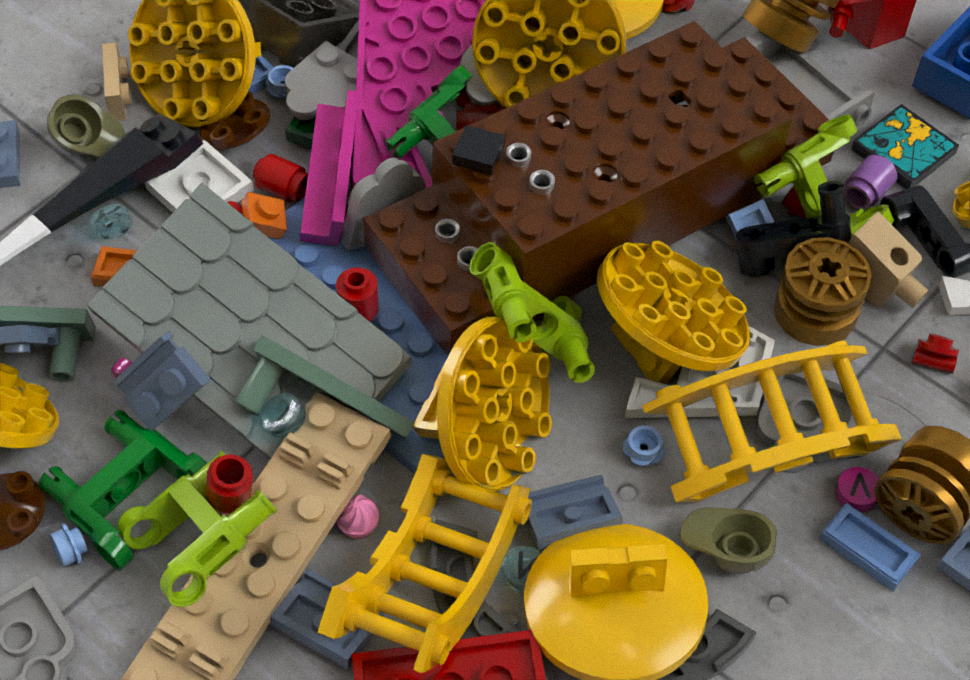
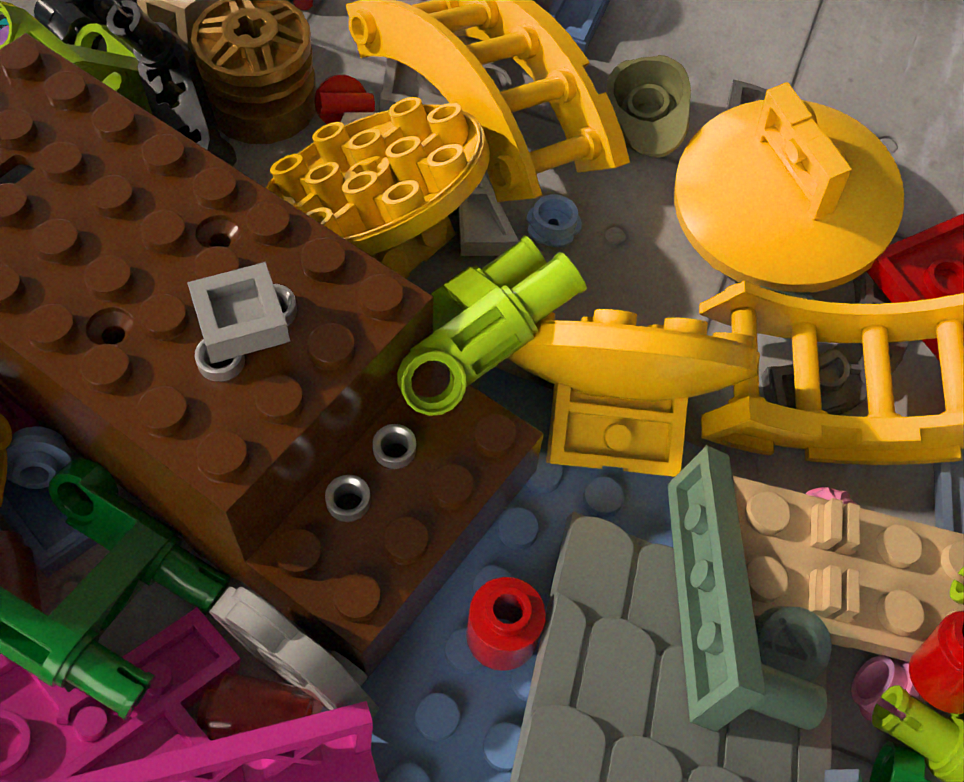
camera: 115 degrees left, 5 degrees up
black tile [452,125,506,175] -> none
sand blue plate [526,474,623,551] -> none
none -> light grey plate [187,262,290,364]
none -> red plate [314,74,375,125]

